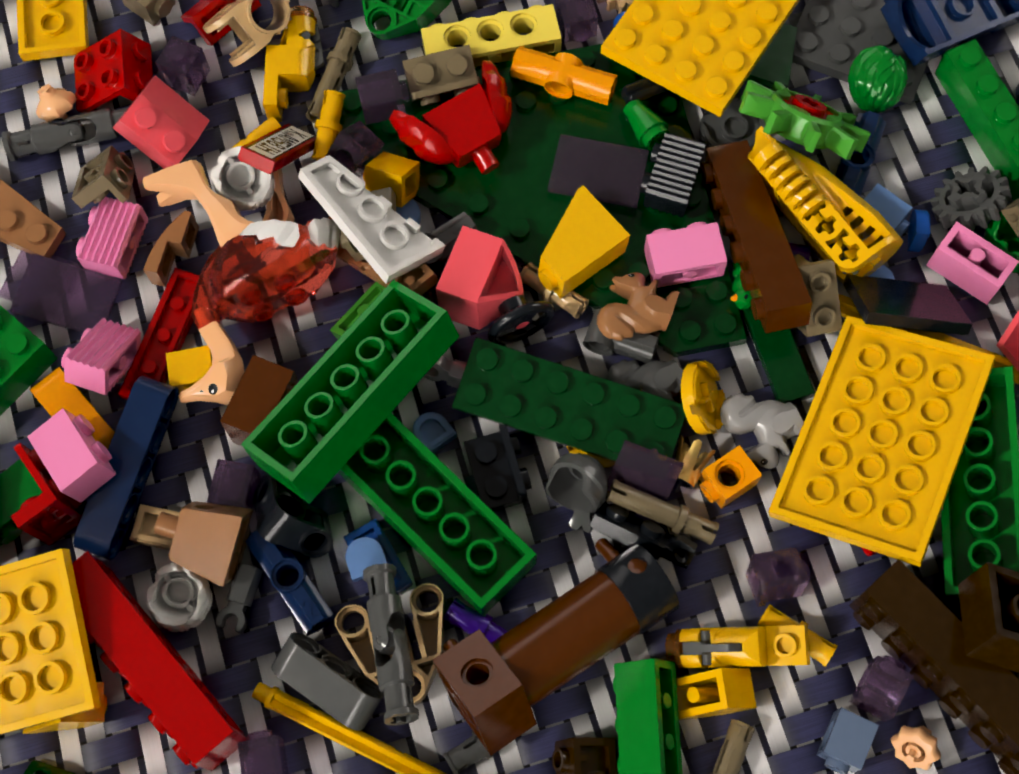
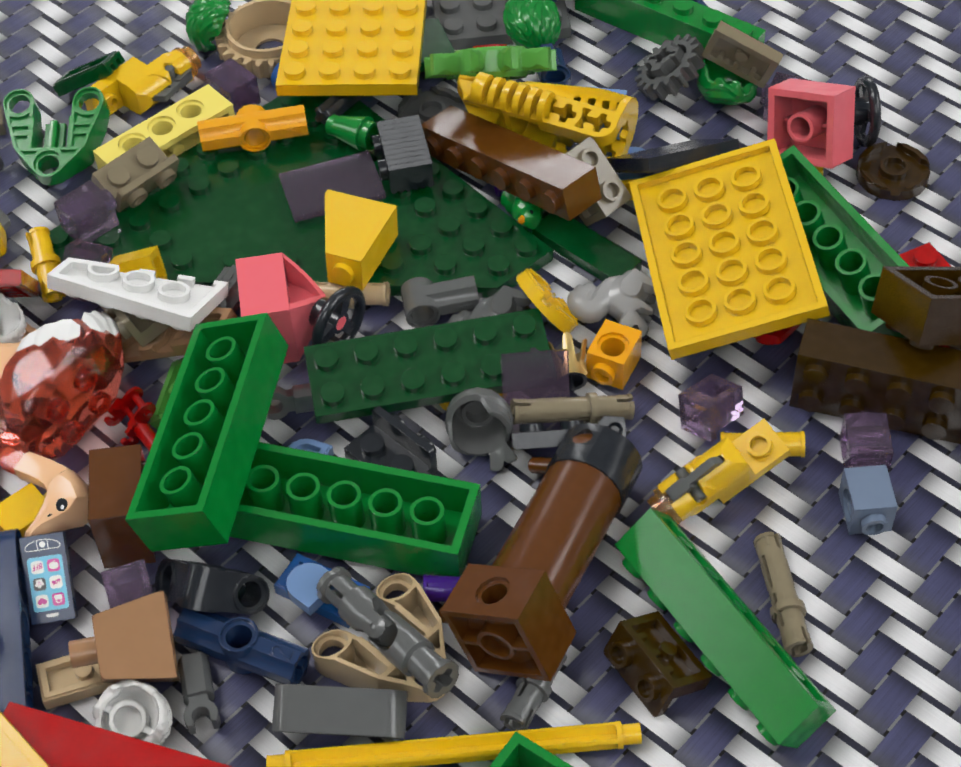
camera: 30 degrees left, 20 degrees down
dark tan pin [305,27,361,123] -> none
red torso [389,60,512,175] -> none
medium nougat animal [597,272,680,341] -> none
bright pink brick [644,222,728,288] -> none
yellow slope [676,668,757,721] -> none
light nougat piece [891,725,941,770] -> none
blue tile [908,209,931,252] -> none
bright pink brick [926,221,1019,305] -> none
none -> tile [19,531,78,625]
none -> red piece [104,386,156,452]

